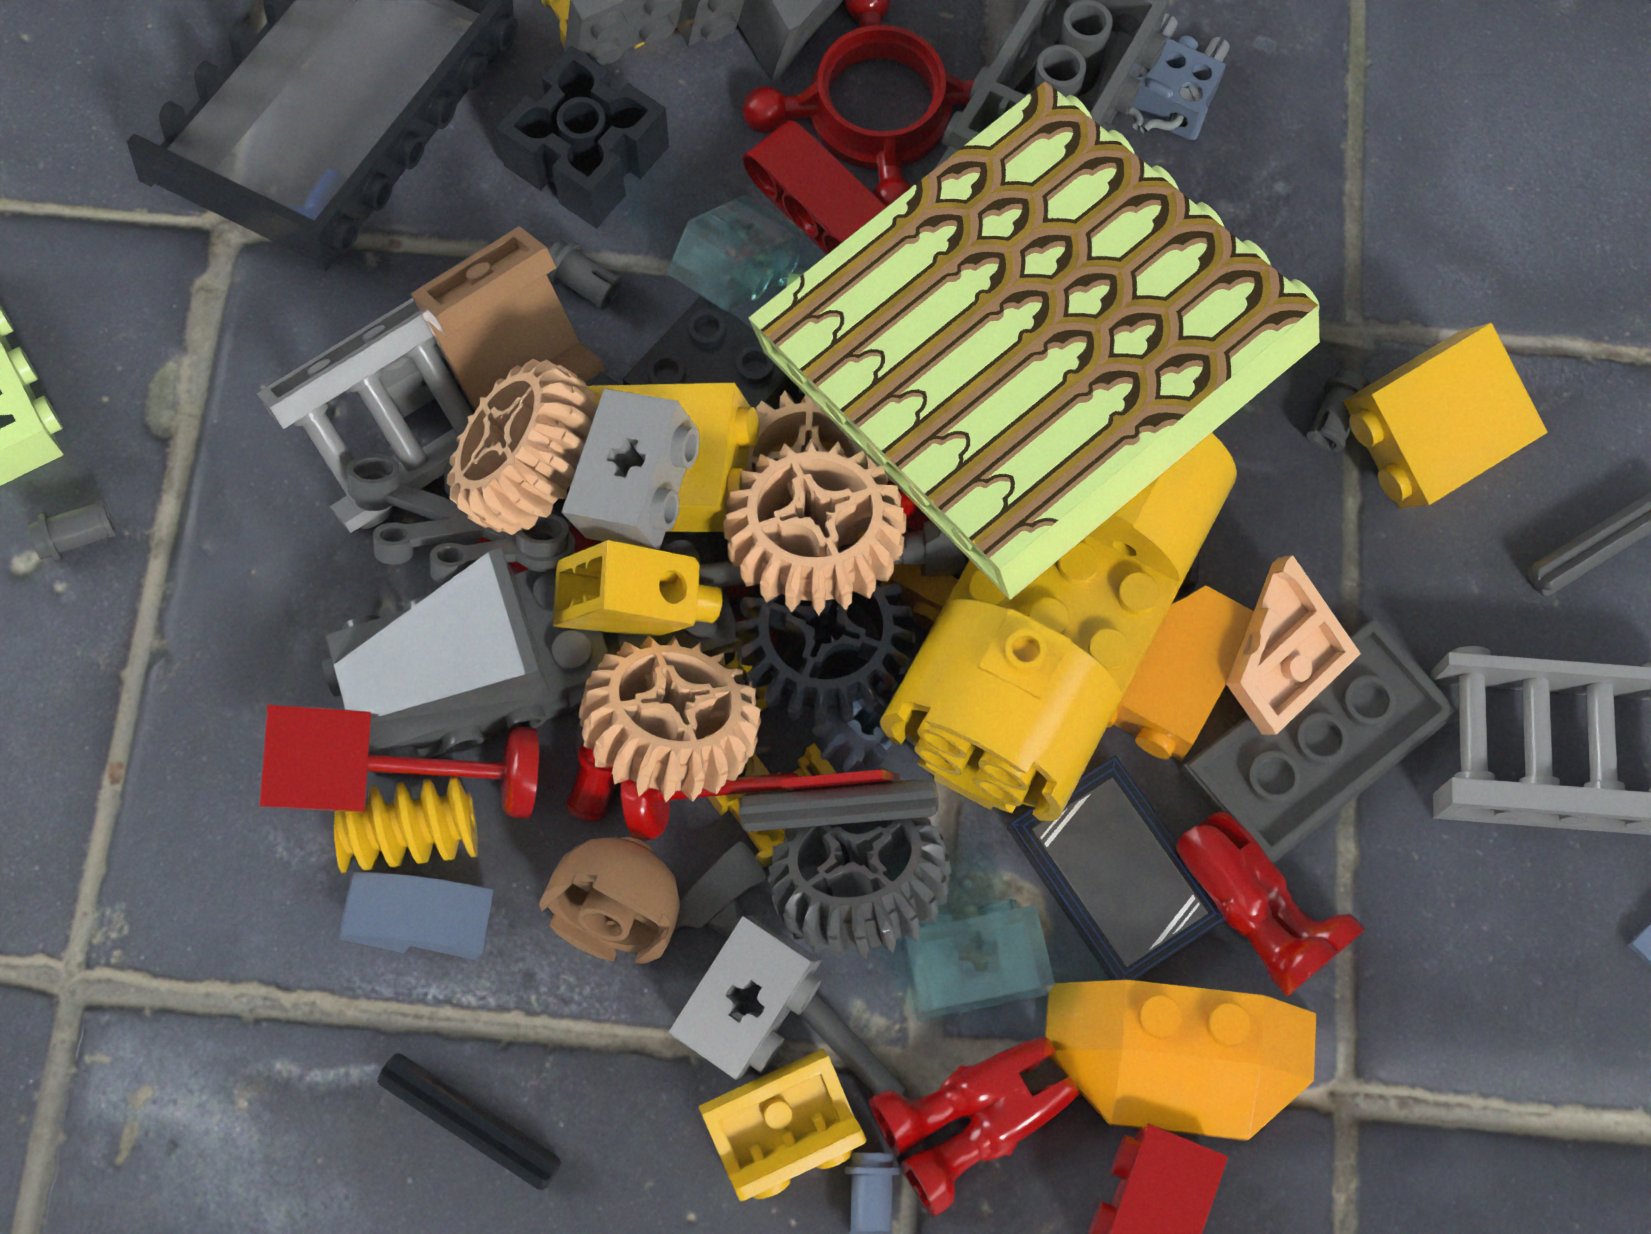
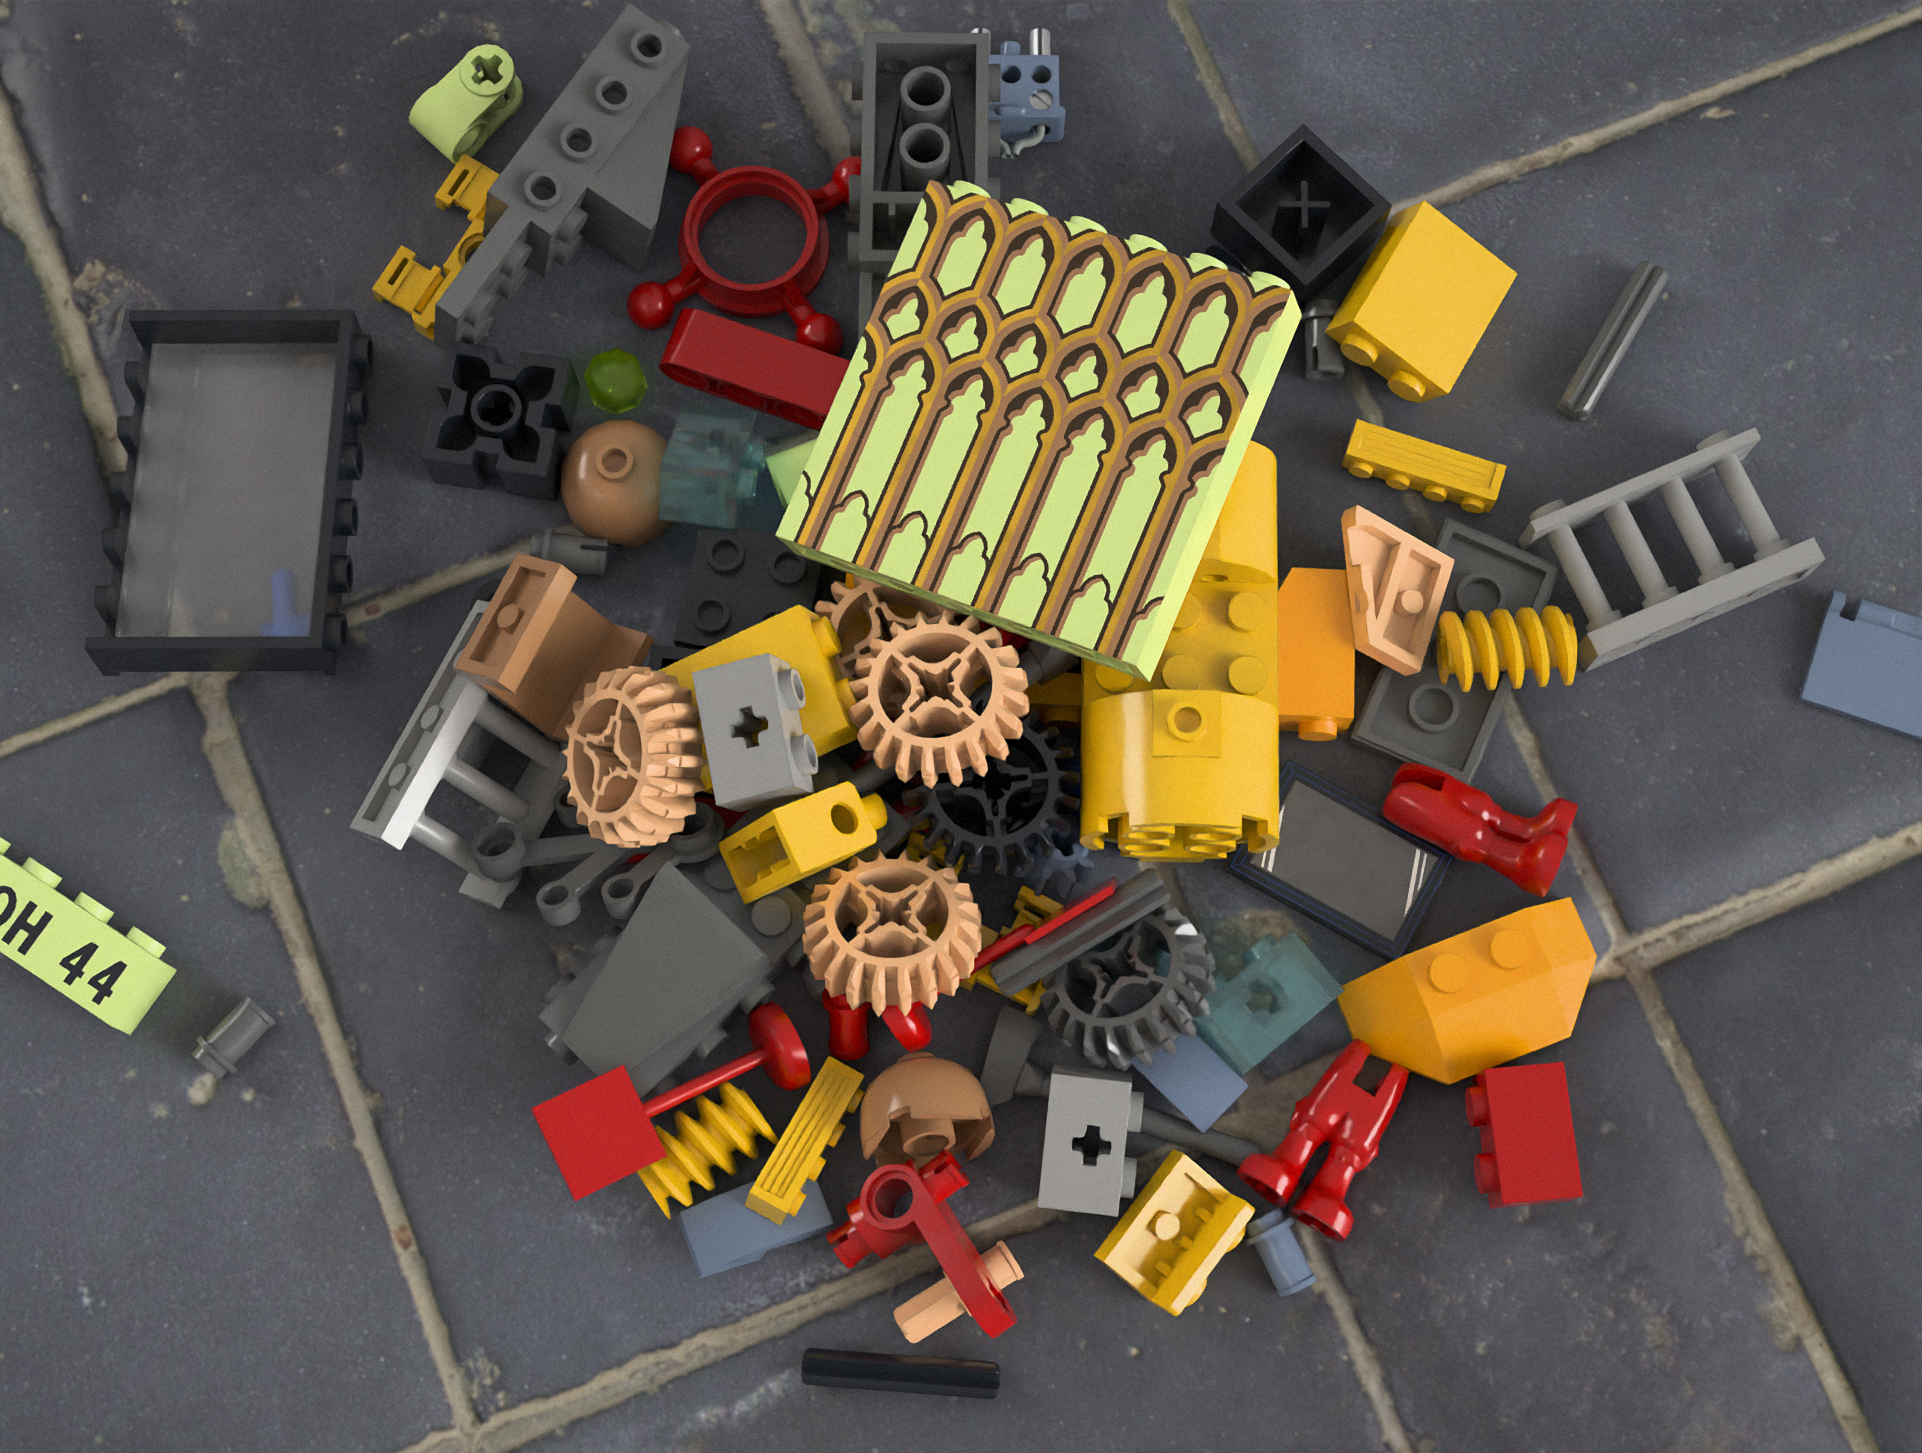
camera: 25 degrees left, 5 degrees up
none -> medium nougat cylinder [560,420,685,547]
none -> clear neon green tile [583,348,648,414]
none -> yellow piece [744,1056,865,1225]
none -> red piece [826,1148,1017,1339]
none -> light nougat axle [893,1240,1024,1343]
none -> sand blue slope [1131,1034,1249,1134]
none -> black brick [1210,124,1392,311]
none -> yellow piece [1341,419,1507,514]
none -> yellow piece [1436,605,1577,692]

